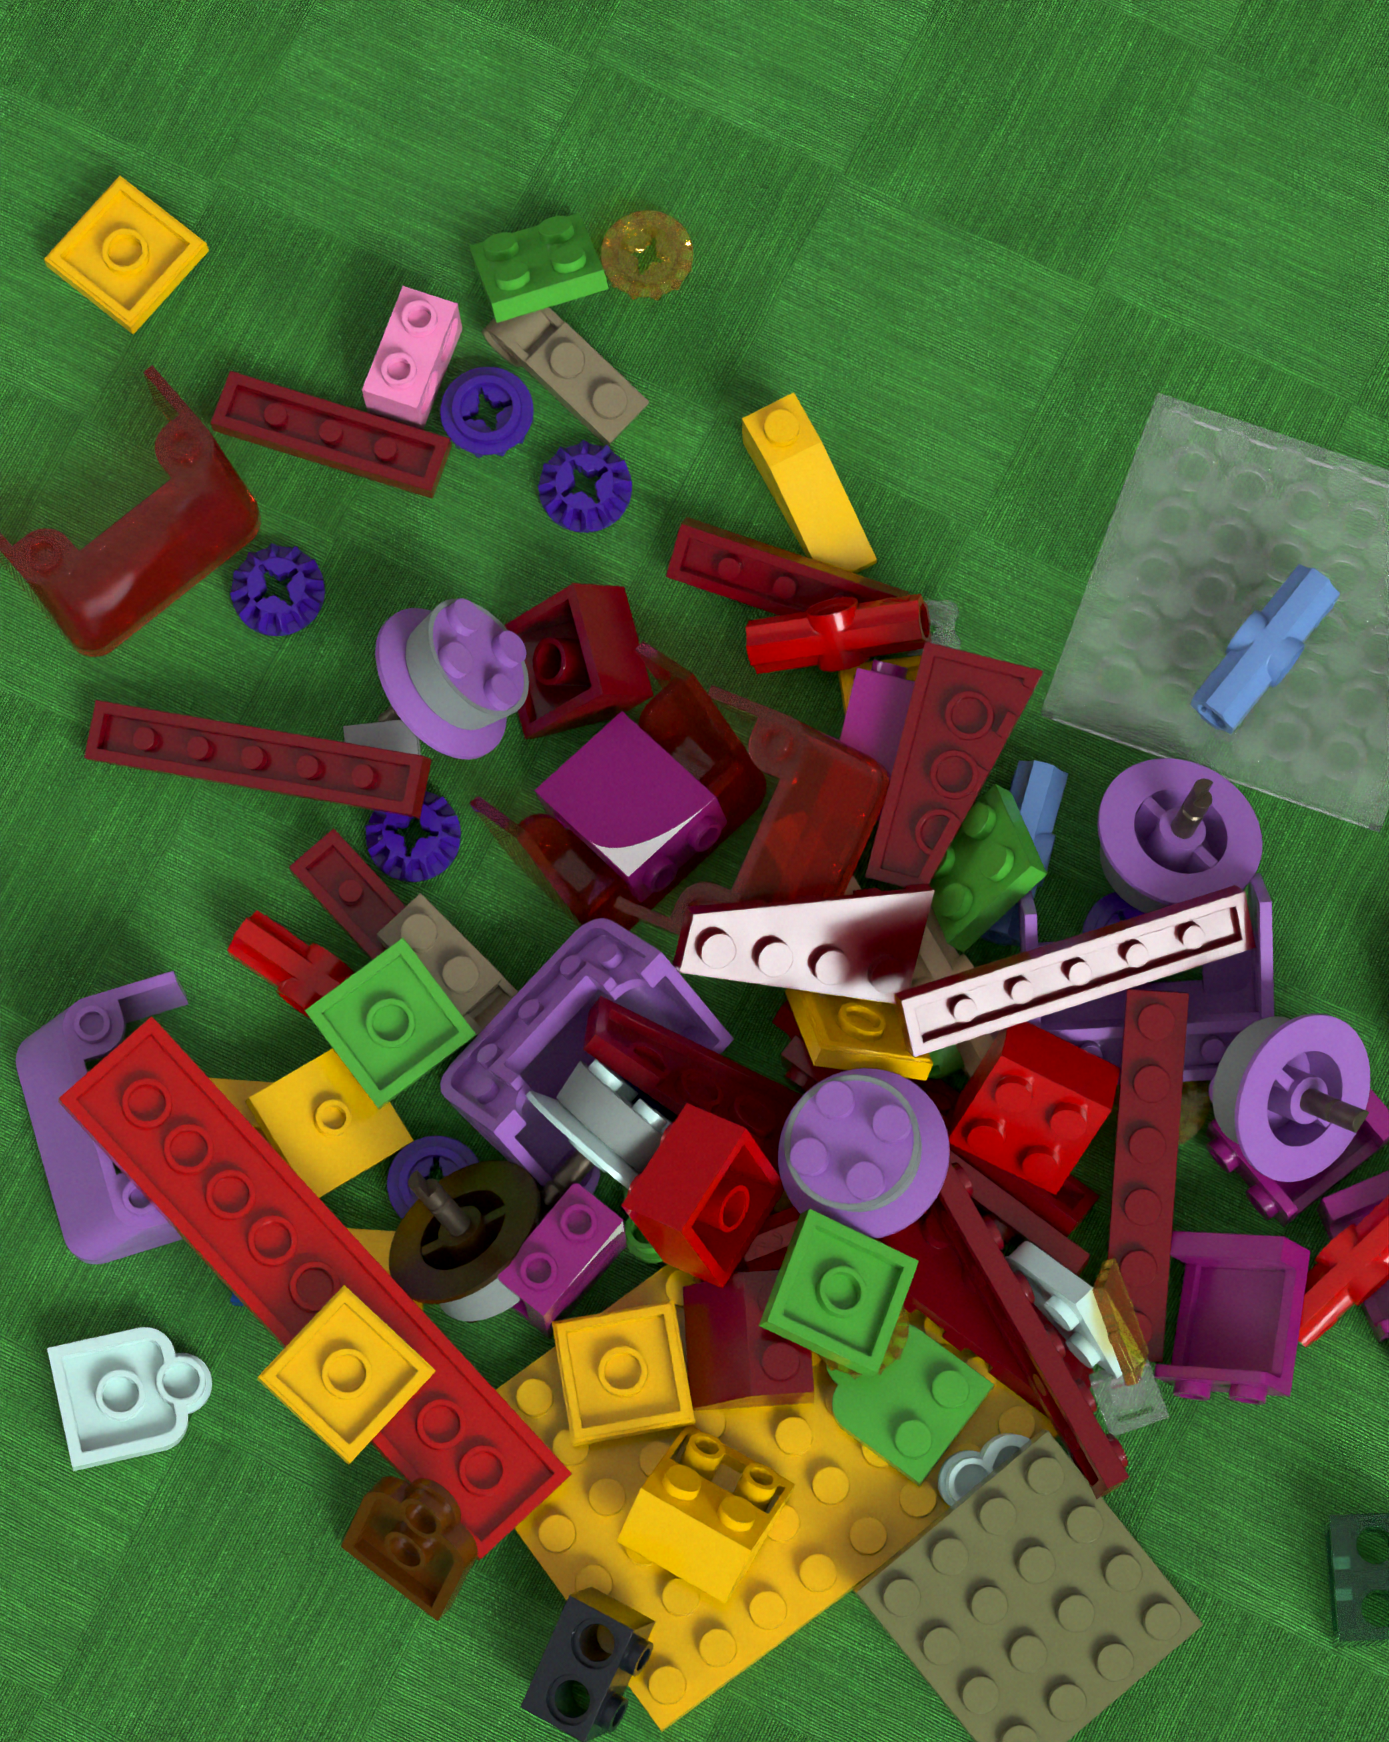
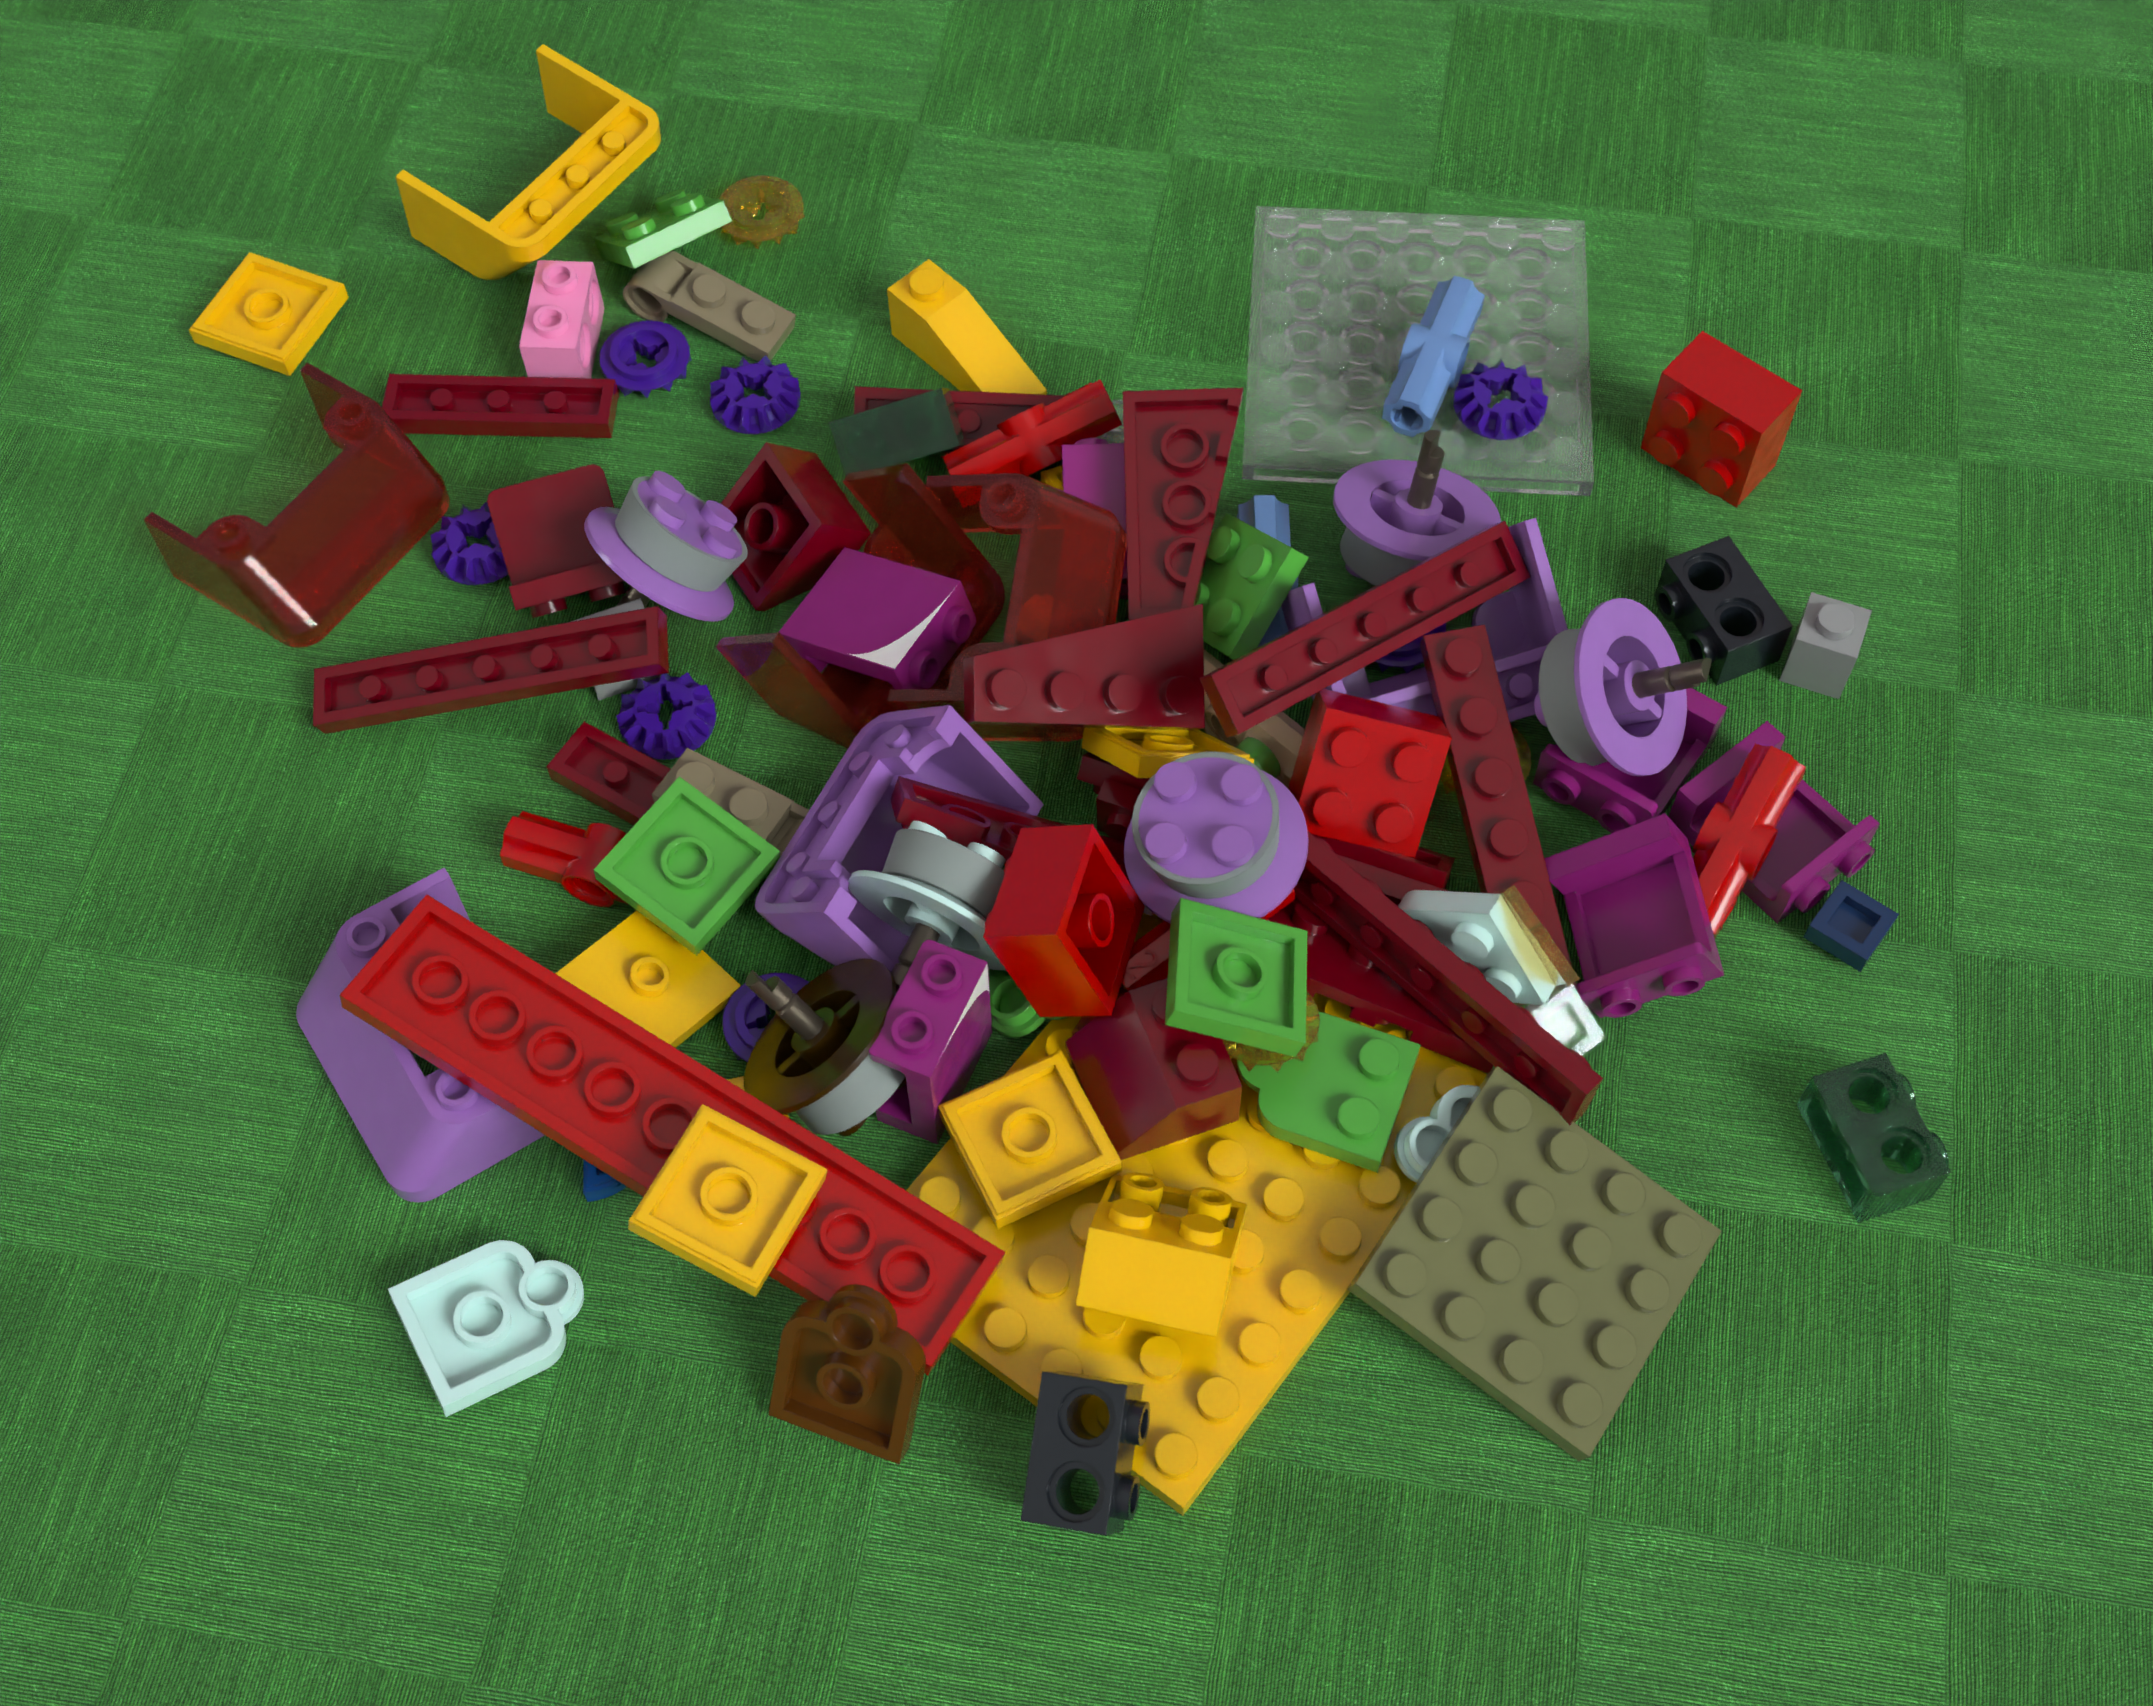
camera: 20 degrees left, 15 degrees down
none -> yellow windscreen [395,44,661,280]
none -> dark red bracket [487,464,626,618]
none -> clear green brick [829,388,966,480]
none -> dark purple gear [1453,358,1548,440]

